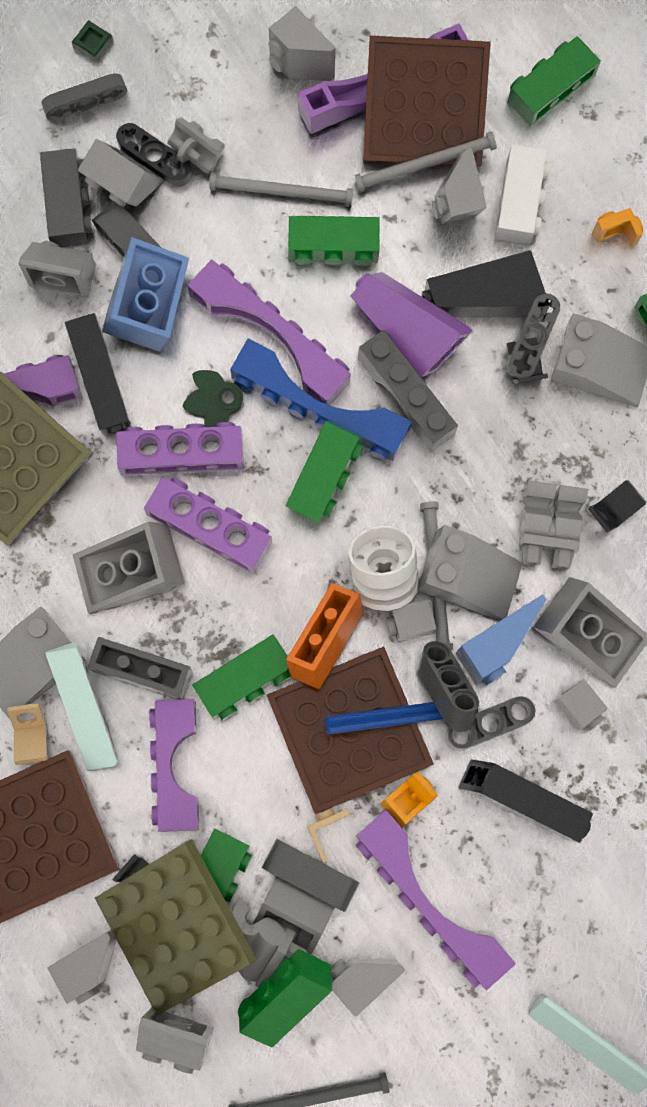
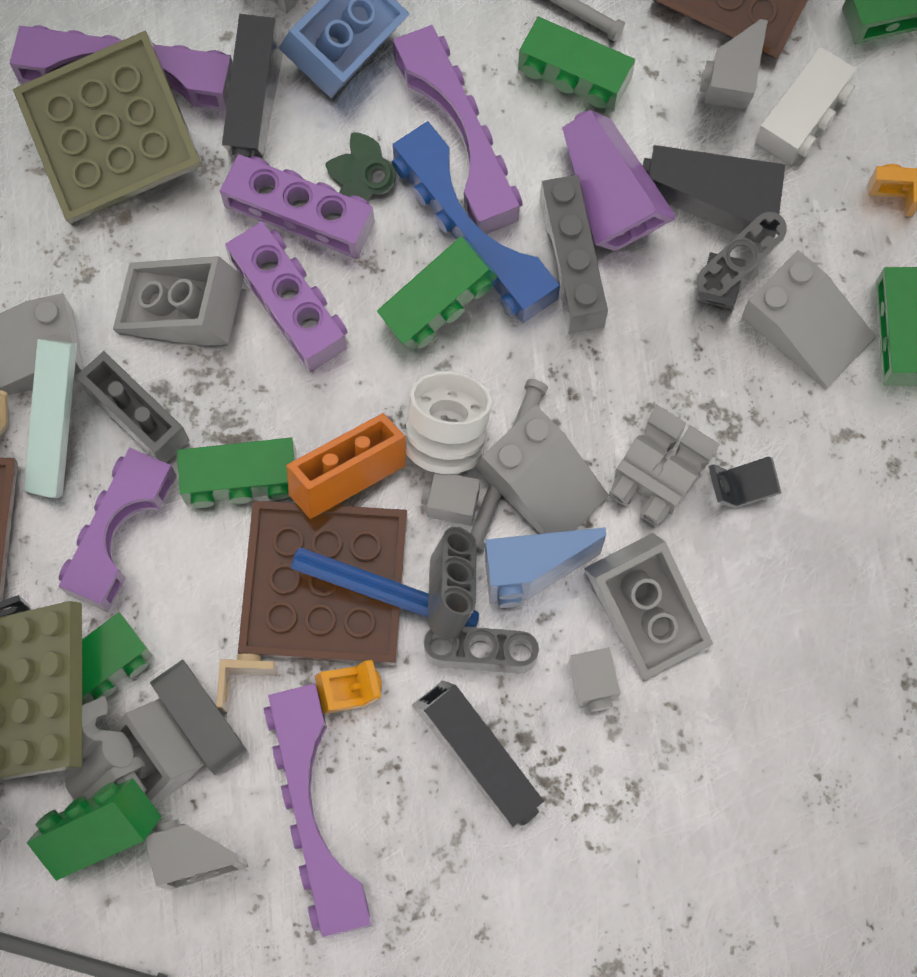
camera: 30 degrees right, 5 degrees down
light grey bar [354,131,497,192] -> none

